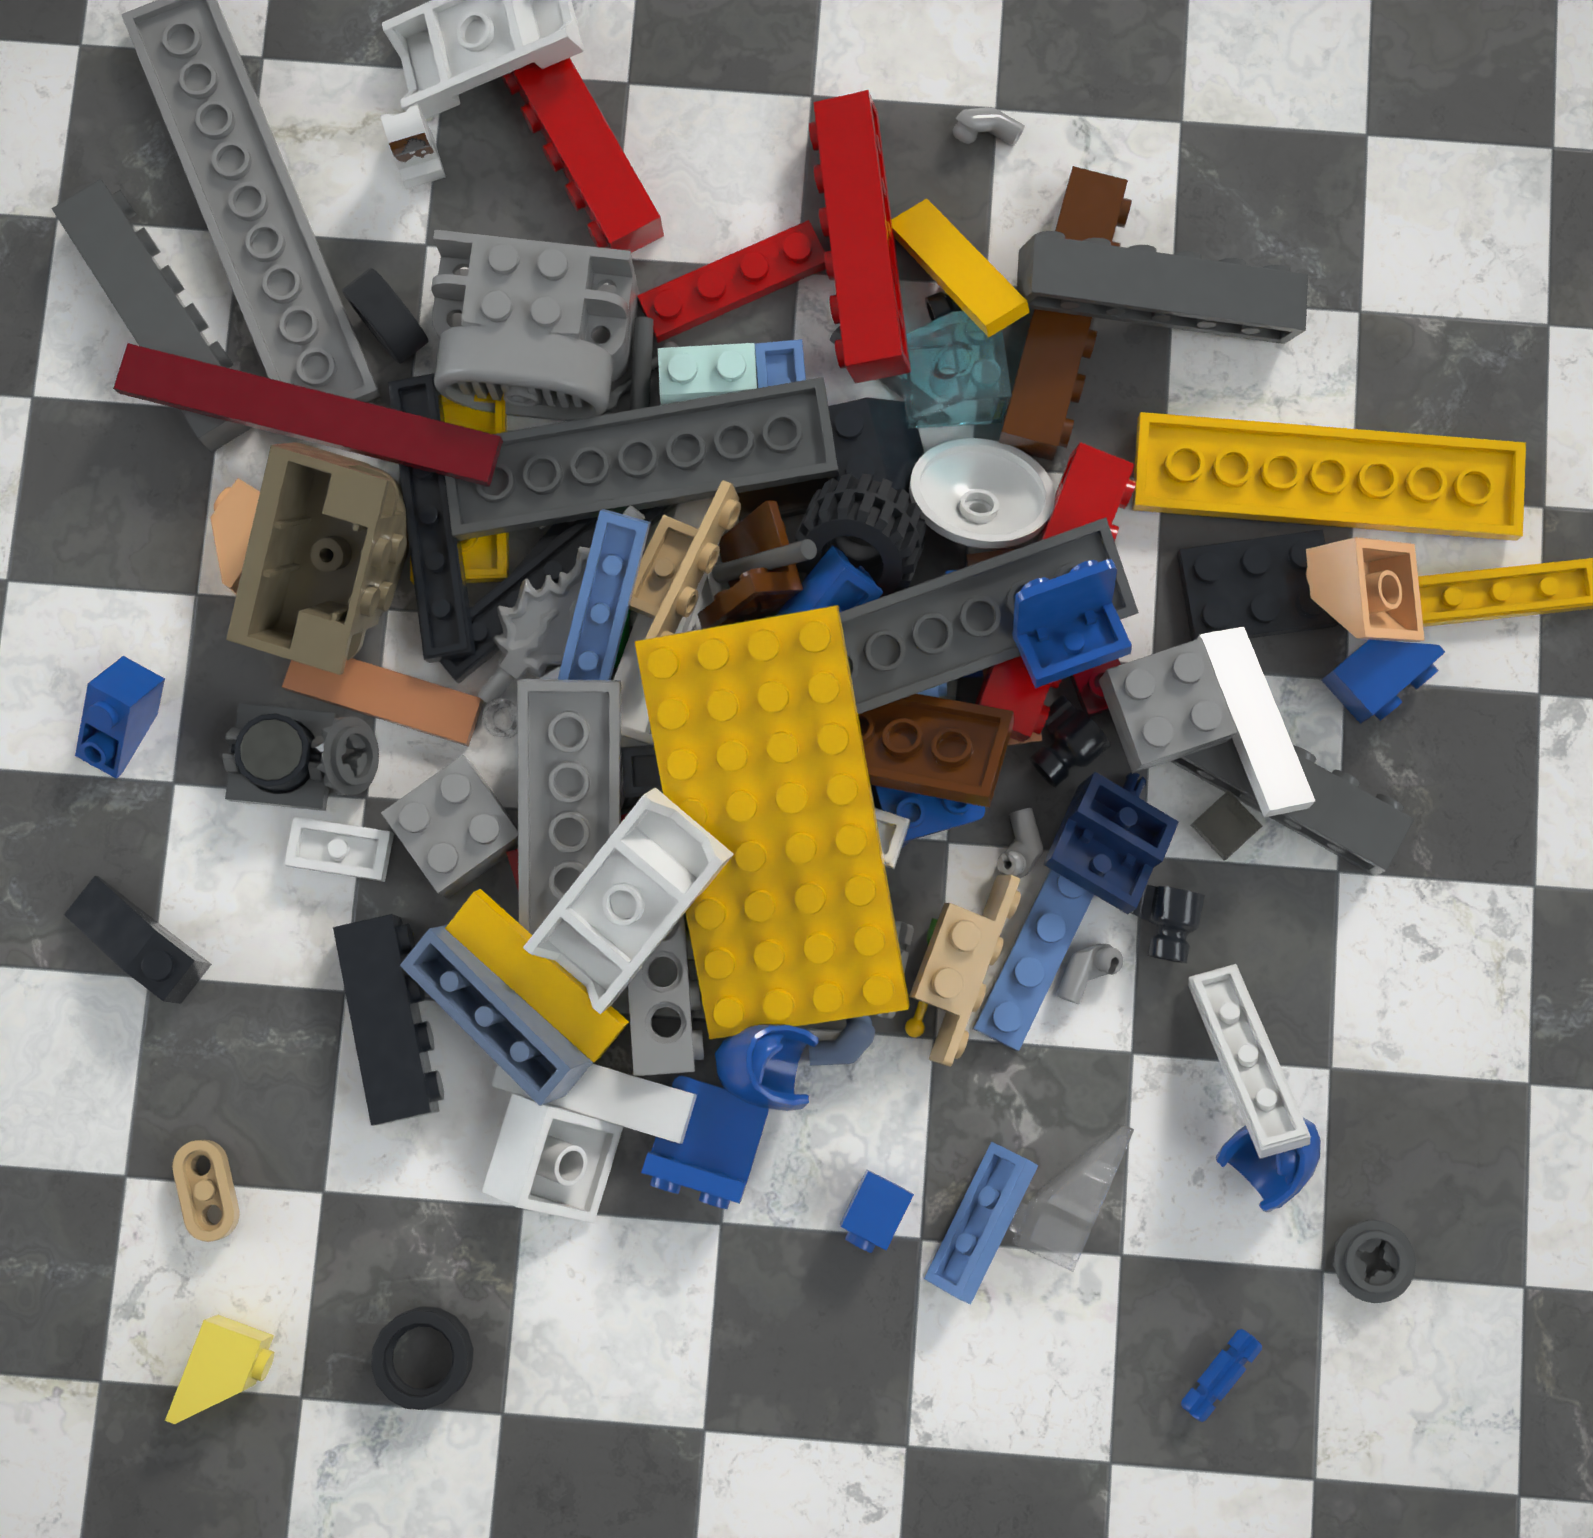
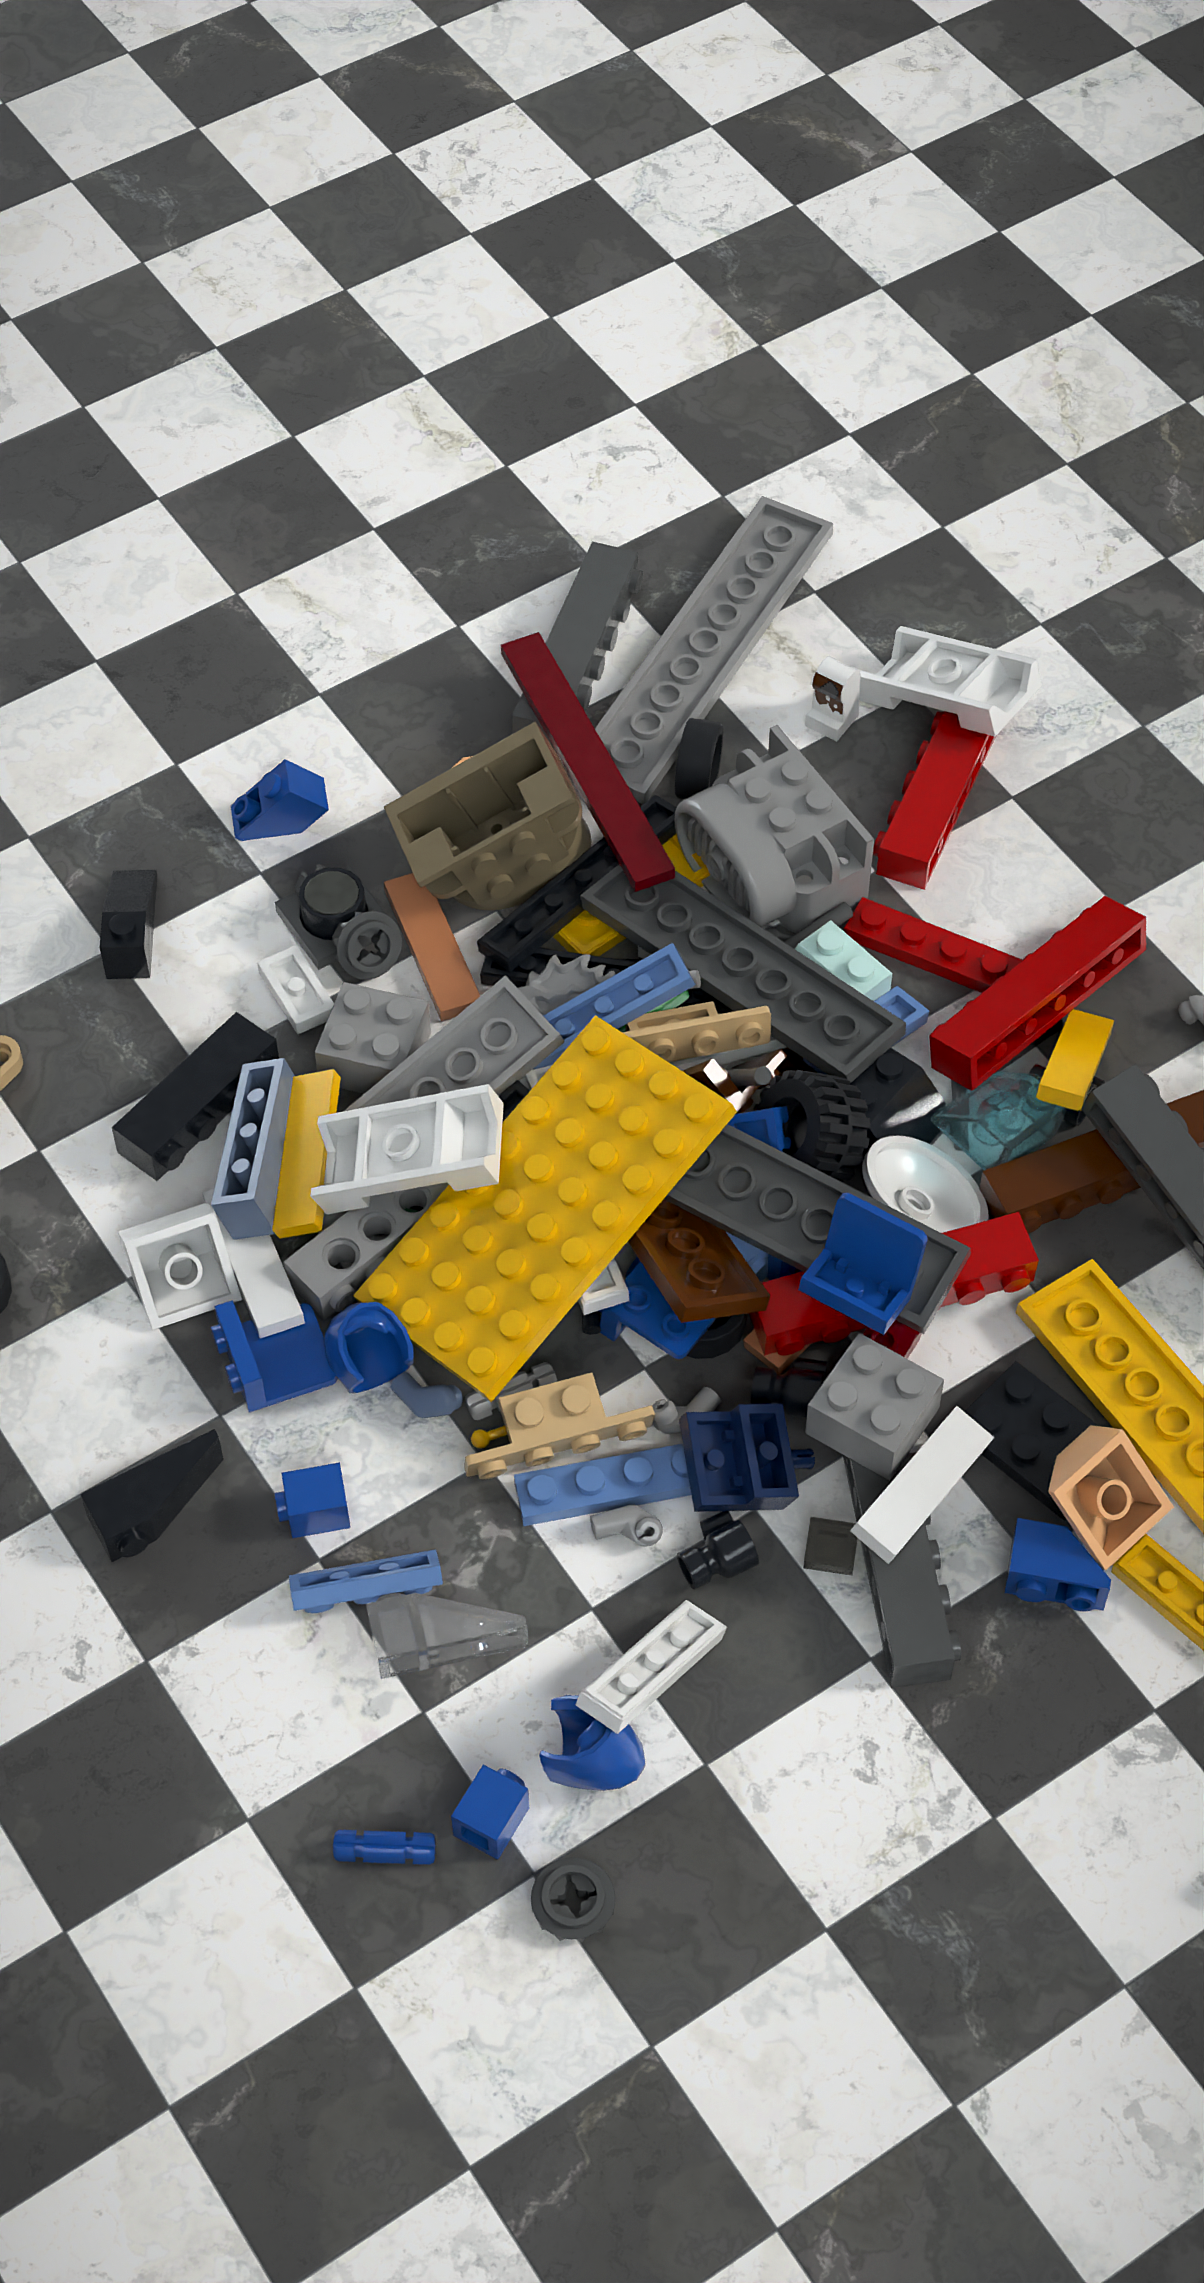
camera: 50 degrees right, 25 degrees down
none -> black slope [80,1429,224,1562]
none -> blue brick [451,1764,529,1860]

